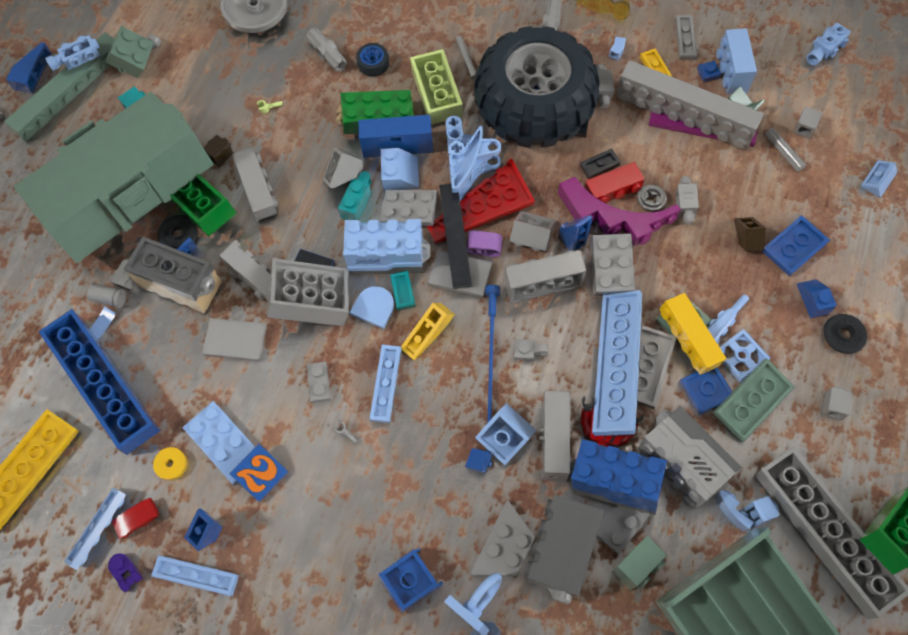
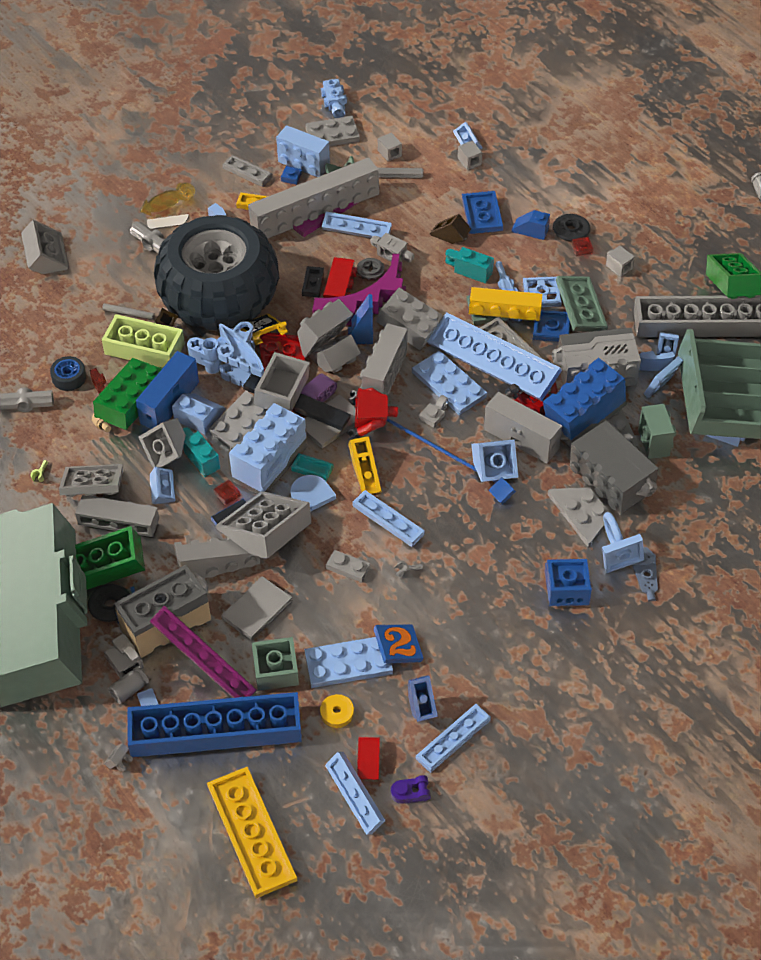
camera: 60 degrees left, 15 degrees down
none -> light grey plate [59,464,123,497]
none -> clear red plate [89,368,107,394]
none -> light grey tile [104,743,133,771]
none -> white sticker [147,214,189,229]
none -> magenta tile [149,606,257,698]
none -> light blue slope [150,466,176,504]
none -> dark brown brick [154,308,178,327]
none -> clear red plate [213,480,241,505]
none -> flag [240,313,289,345]
none -> sand green brick [252,637,299,691]
none -> light grey piece [254,352,310,412]
none -> light grey slope [297,299,353,357]
none -> light grey plate [305,116,360,147]
none -> light blue plate [322,211,392,238]
none -> red torso [347,388,398,441]
none -> light blue plate [412,350,487,416]
none -> teal brick [445,247,494,284]
none -> light grey brick [458,141,482,170]
none -> clear red plate [572,237,593,256]
none -> light blue piece [643,356,683,398]

